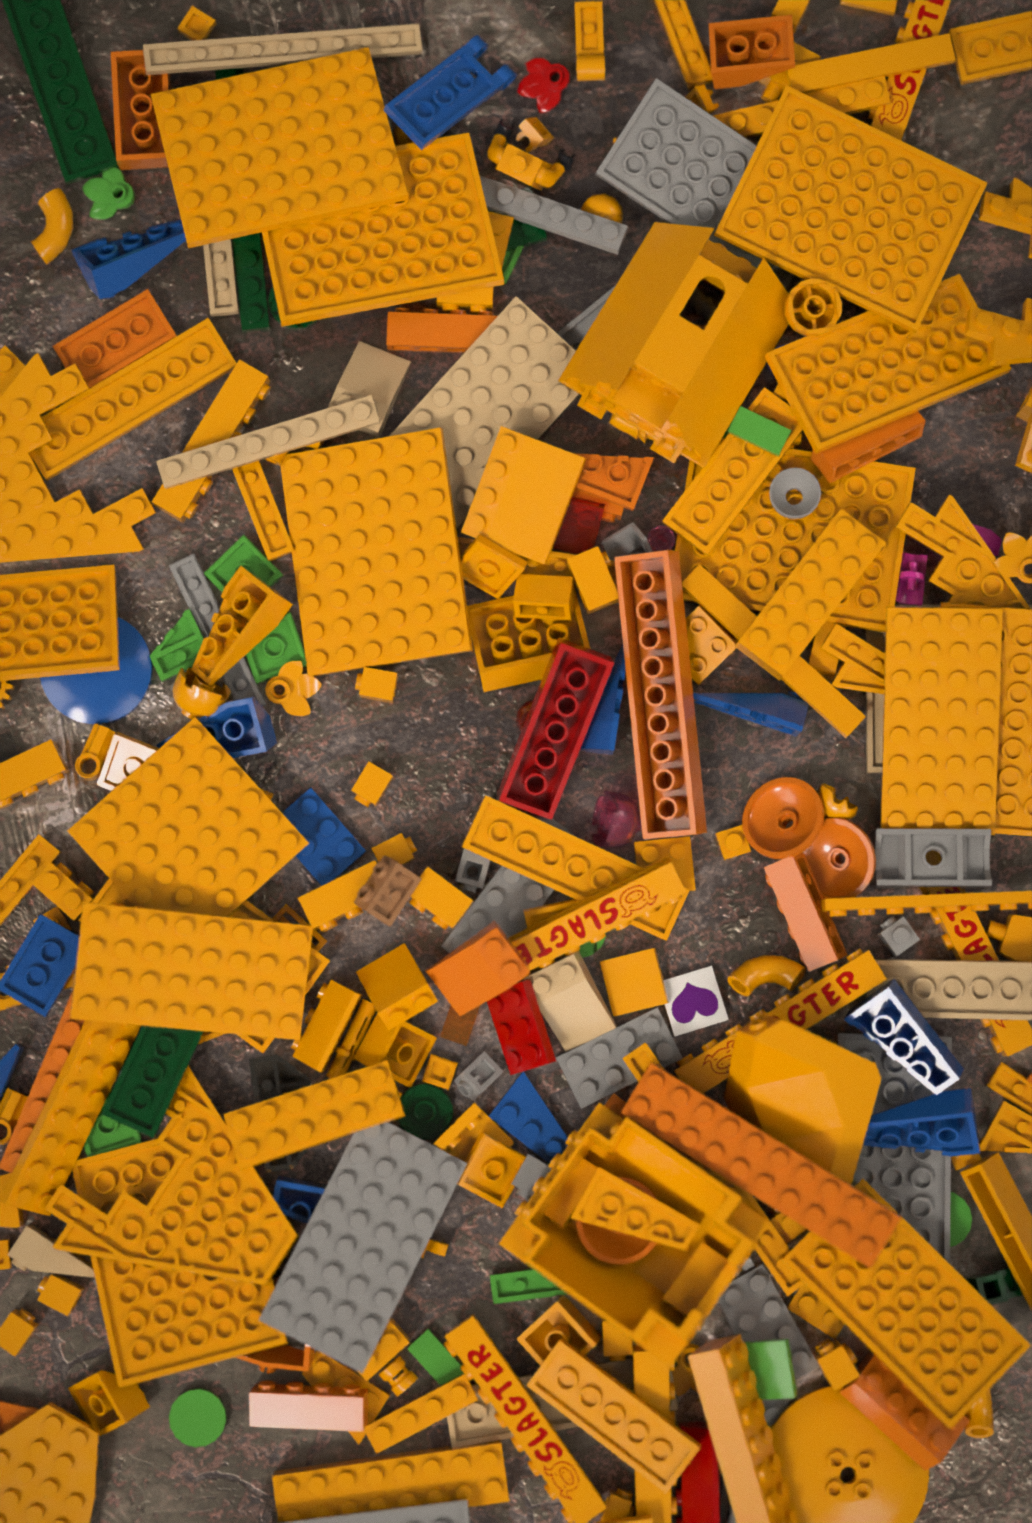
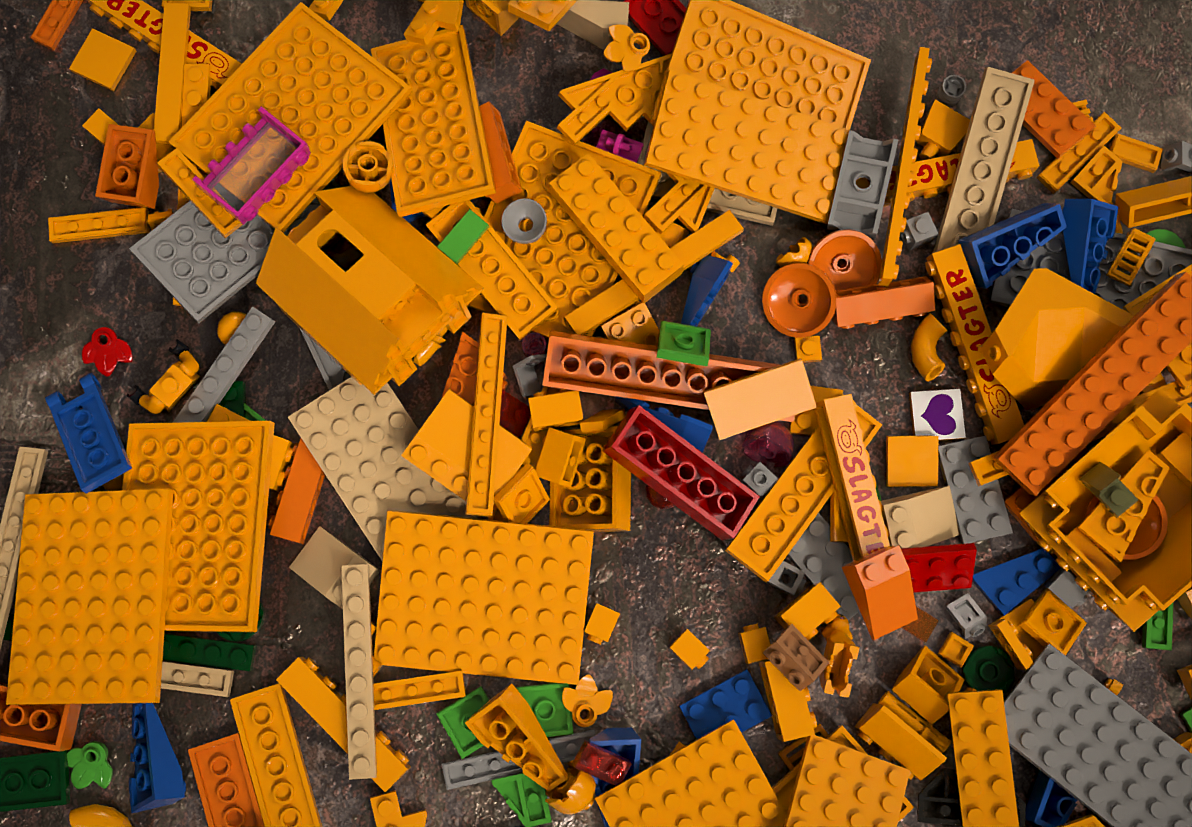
camera: 75 degrees left, 5 degrees down
light orange brick [356,943,438,1030] -> none
light orange tile [516,117,554,152] -> none
light orange plate [574,1,605,81] -> none
none -> light orange plate [157,148,242,238]
none -> window [192,106,311,225]
none -> light orange tile [465,313,507,517]
none -> clear red plate [572,740,632,786]
none -> light orange tile [580,409,625,432]
none -> bright green tile [656,321,711,366]
none -> light orange tile [703,358,817,440]
none -> light orange hand [711,251,740,272]
none -> light grey bracket [741,462,778,497]
none -> light orange animal [819,614,859,697]
none -> olive slope [1080,462,1138,518]
none -> light orange slope [1106,228,1156,286]

